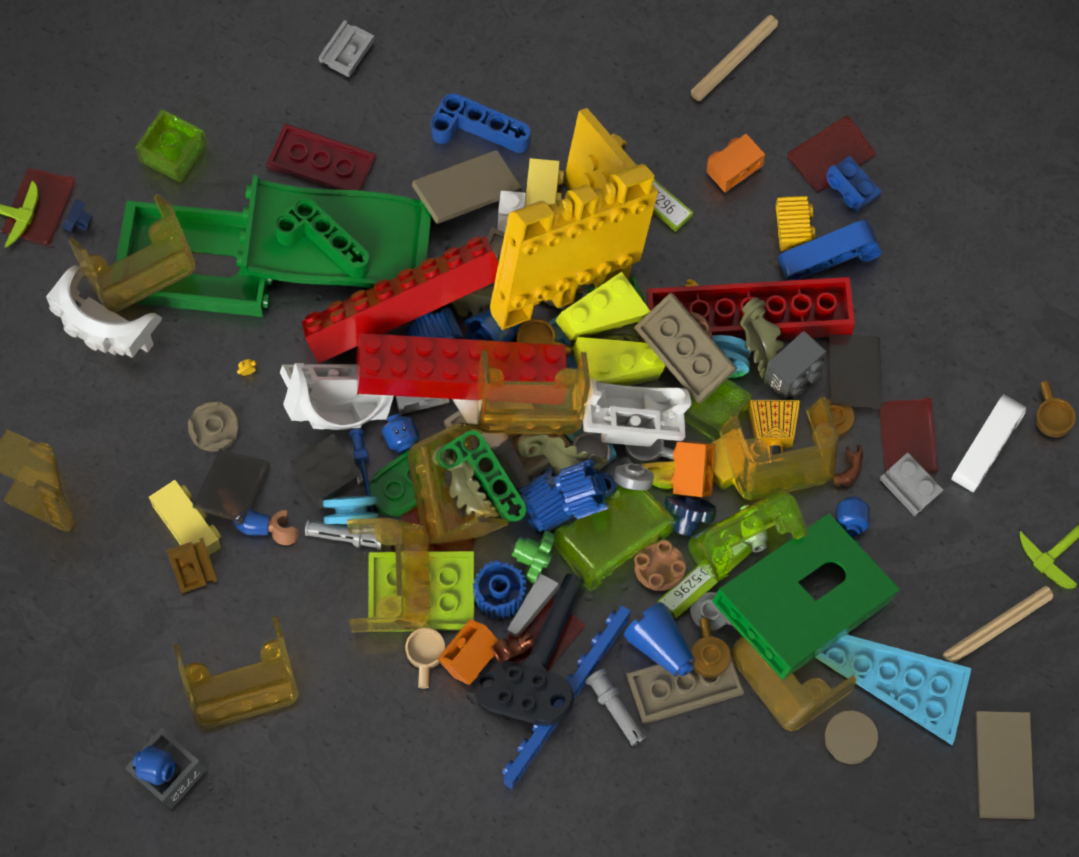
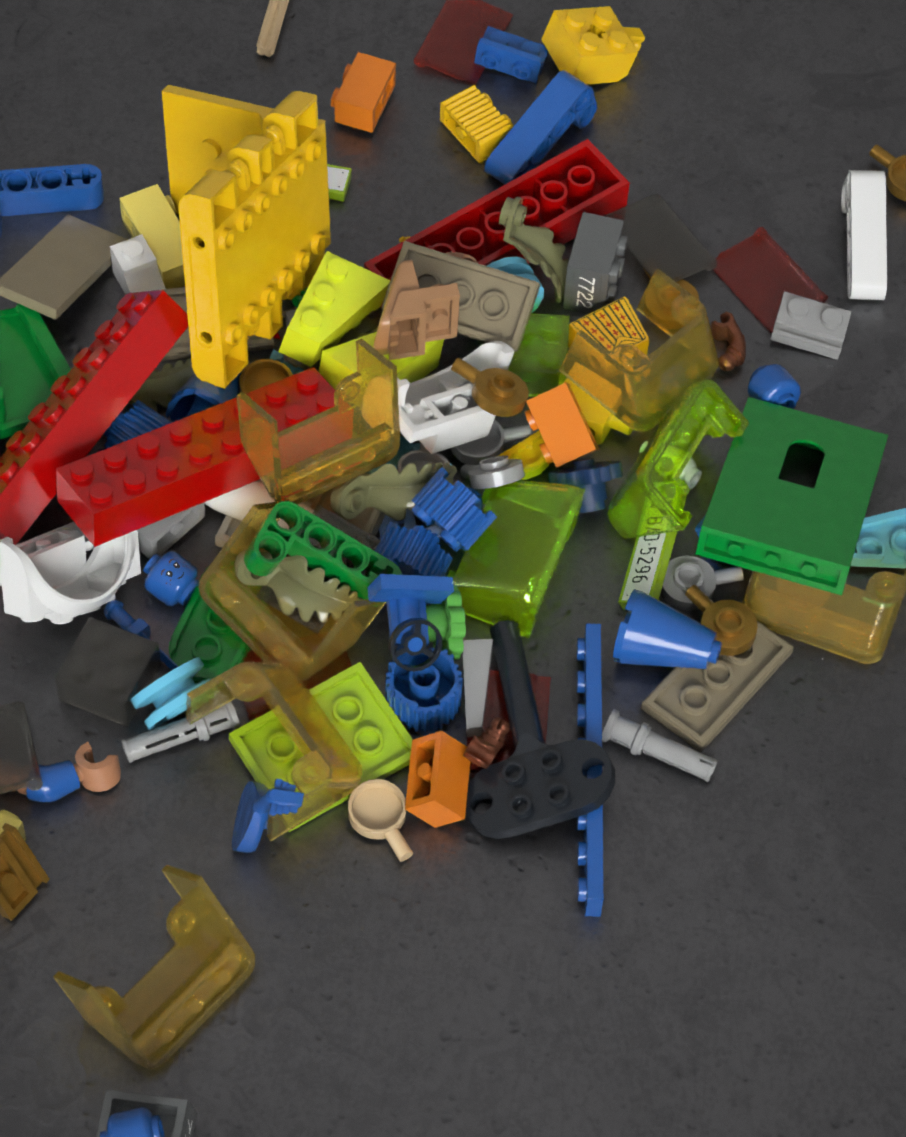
camera: 35 degrees left, 10 degrees down
nougat dish [634,540,686,591] -> none
none -> blue piece [232,779,304,853]
none -> blue piece [367,574,454,672]
none -> medium nougat piece [373,260,460,360]
none -> pearl gold piece [451,358,529,417]
none -> yellow hinge [541,6,645,85]

